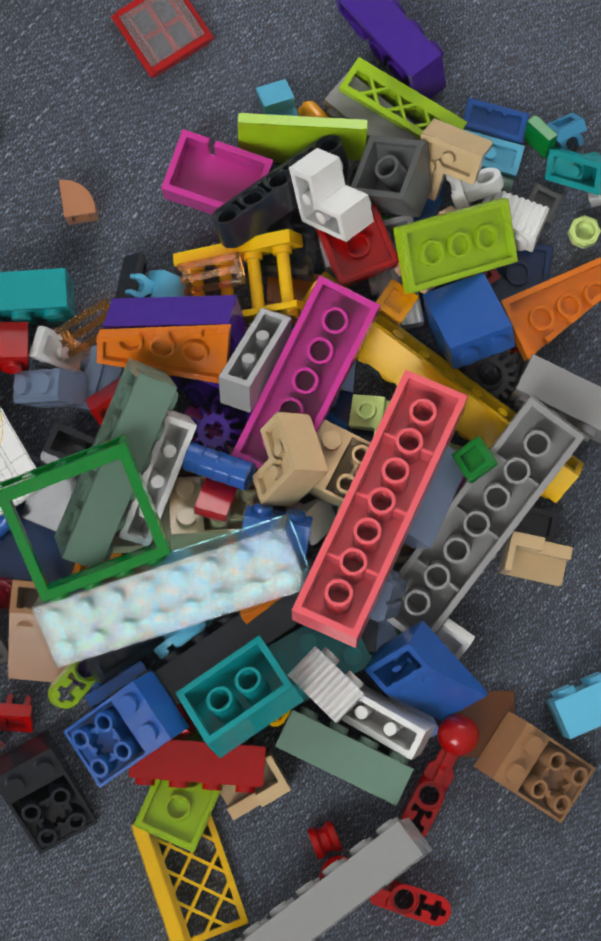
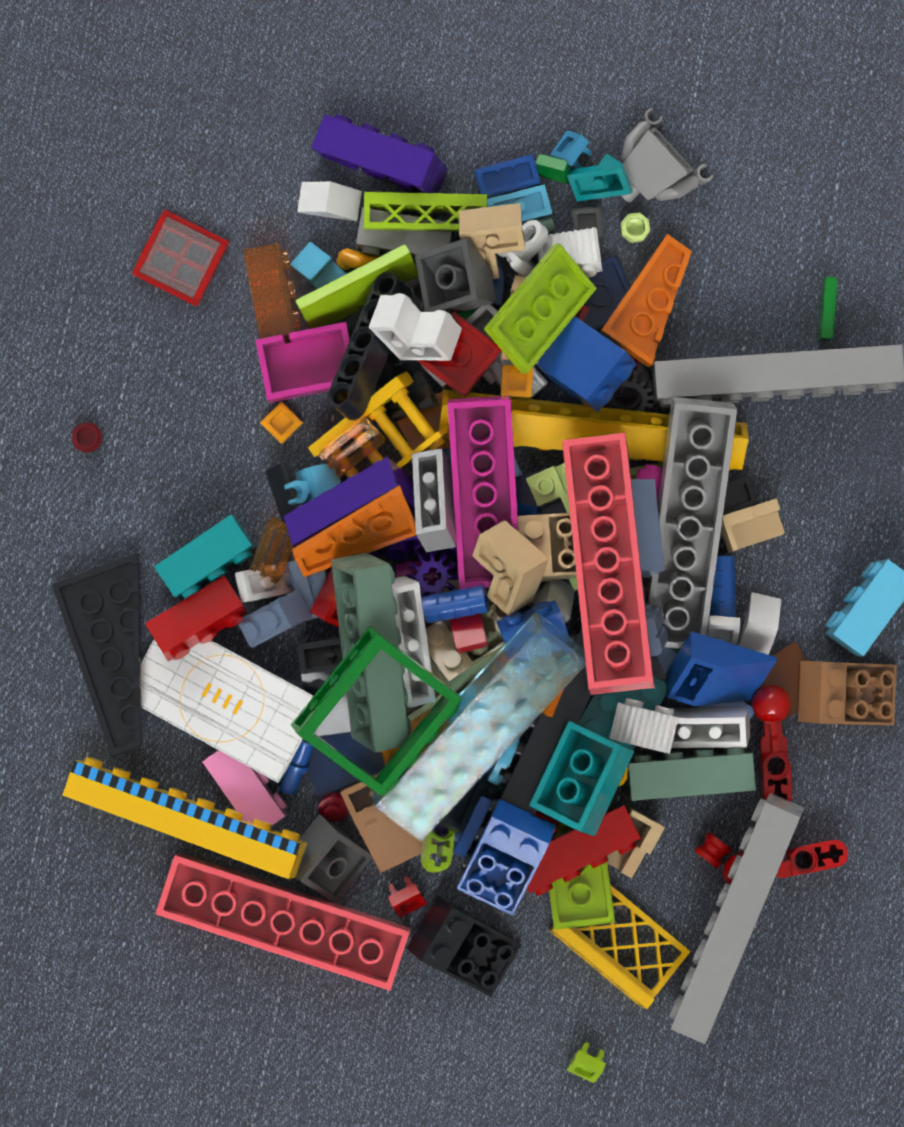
camera: 30 degrees left, 5 degrees up
nougat brick [59,180,99,225] -> none
green tile [451,436,499,484] -> none
none -> clear orange brick [243,243,302,339]
none -> light orange tile [260,401,303,444]
none -> white slope [297,181,362,222]
none -> blue axle [709,556,737,617]
none -> white slope [739,592,781,655]

